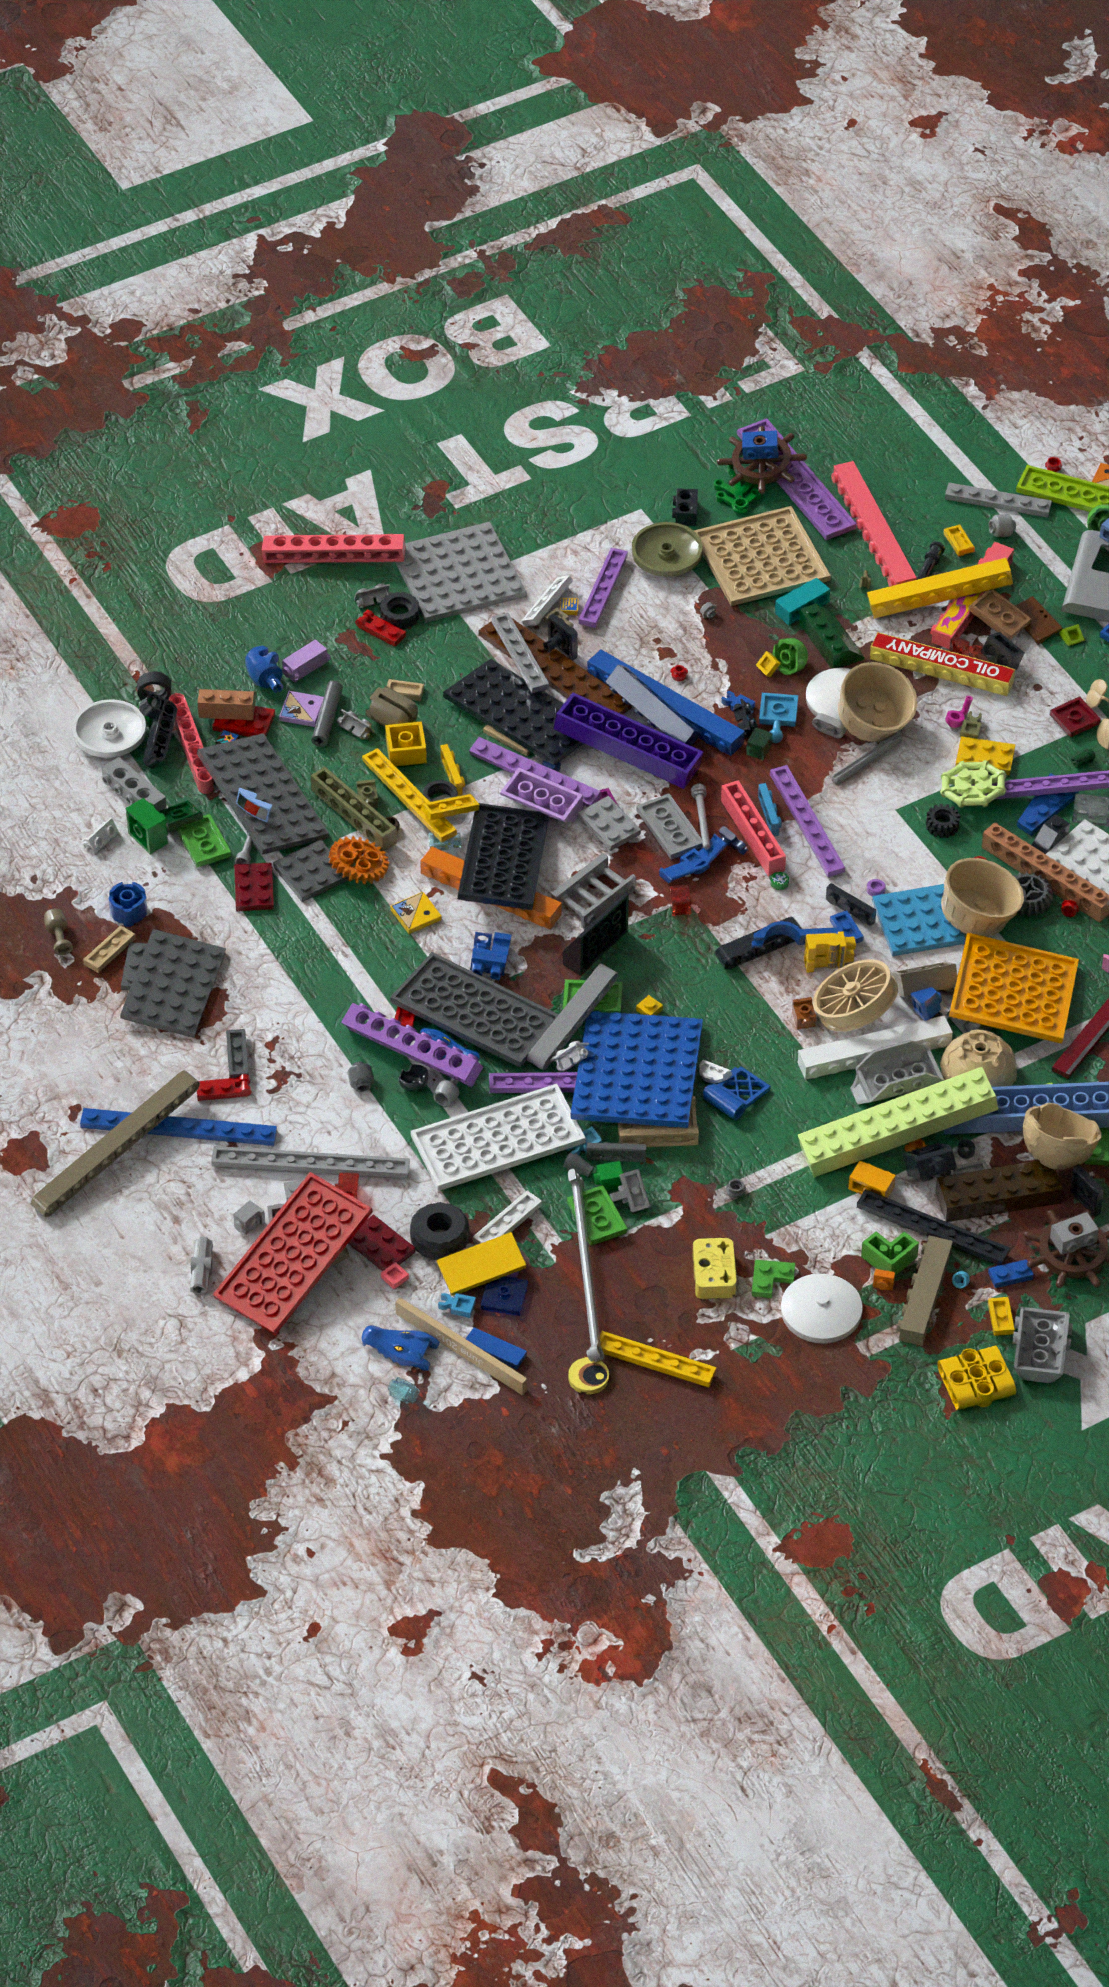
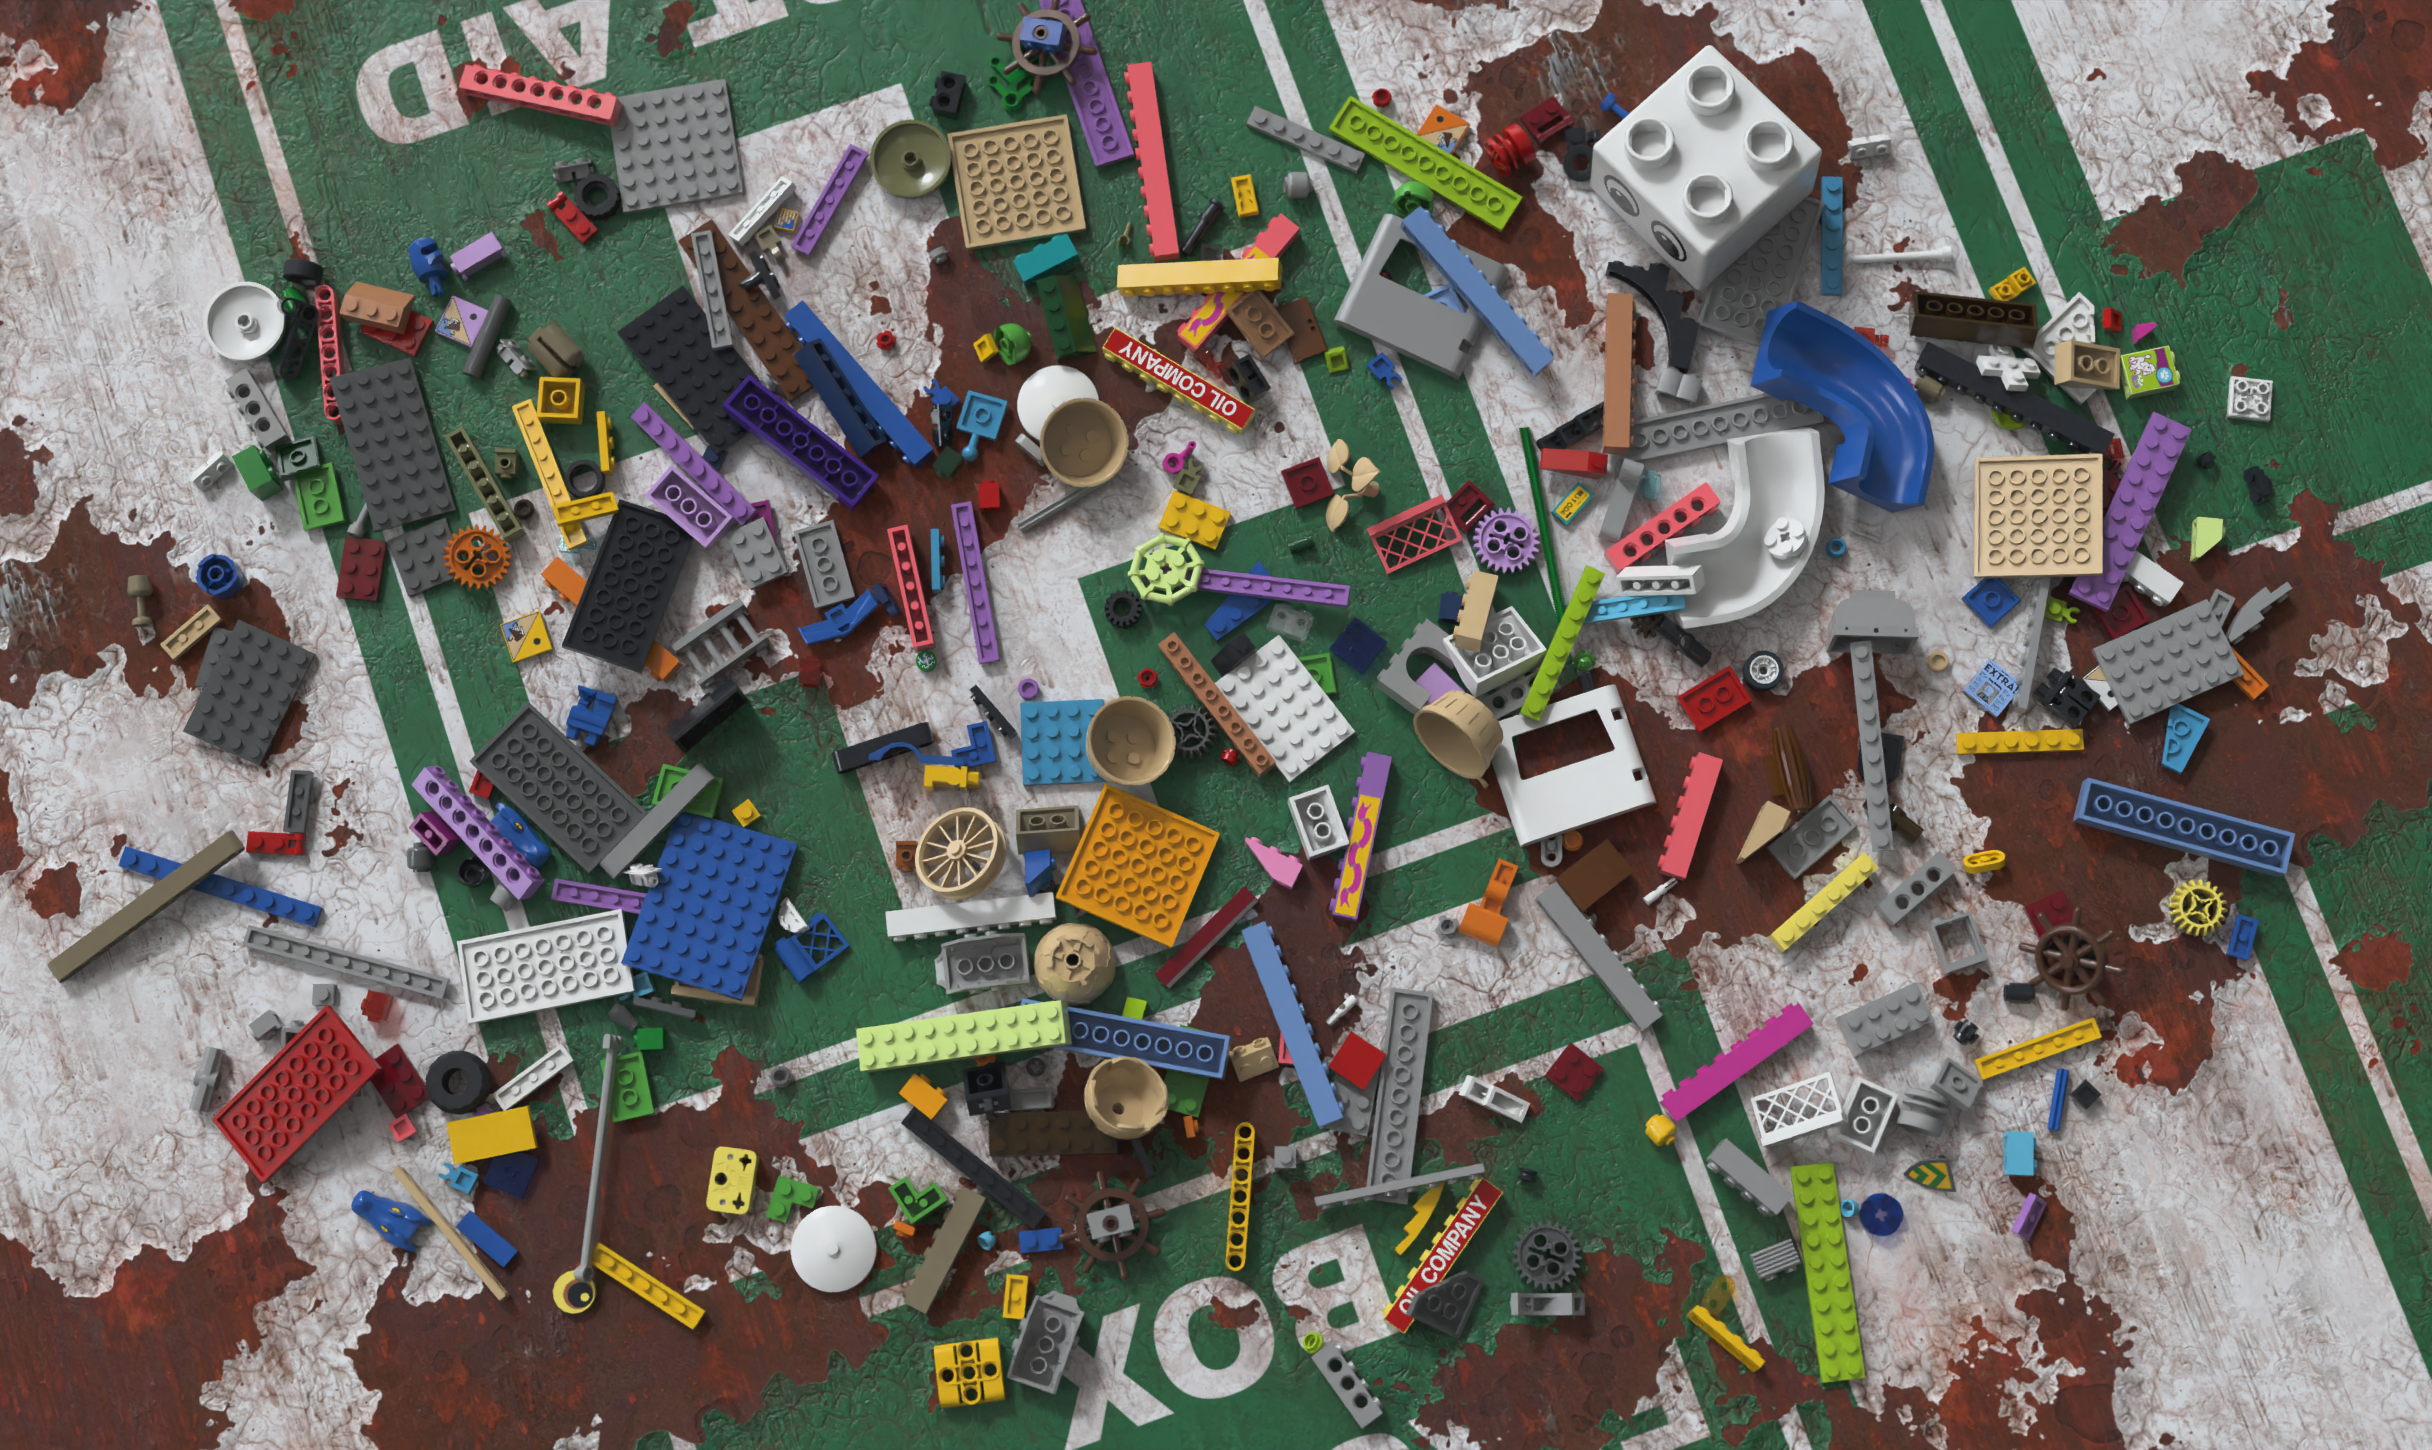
camera: 15 degrees right, 30 degrees up
tile [215,730,240,745] -> none
slope [236,788,272,822] -> none
tan tile [387,679,424,701] -> none
clear light blue brick [388,1377,420,1404] -> none
light grey hinge [609,1169,651,1213] -> none
light grey piece [691,784,710,850] -> none
none -> magenta brick [409,811,461,856]
none -> red brick [978,481,1001,513]

